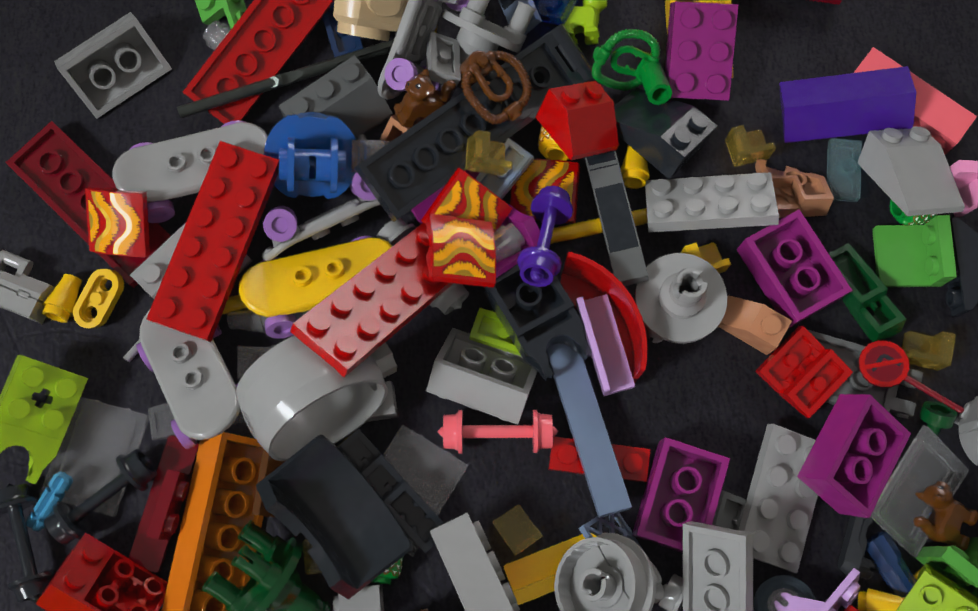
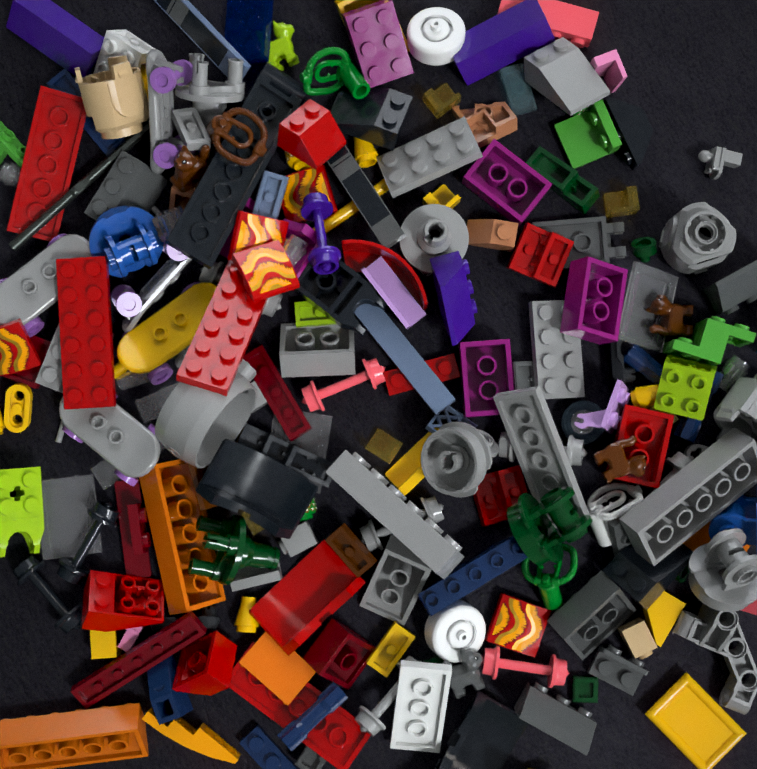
camera: 20 degrees left, 10 degrees up
dark azure axle [26,471,73,532] -> none
clear yellow panel [465,130,513,176] -> none
piece [858,341,964,413] -> none
none -> dark red plate [243,345,313,442]
none -> white wheel [407,7,466,66]
none -> dark purple slope [429,251,477,346]

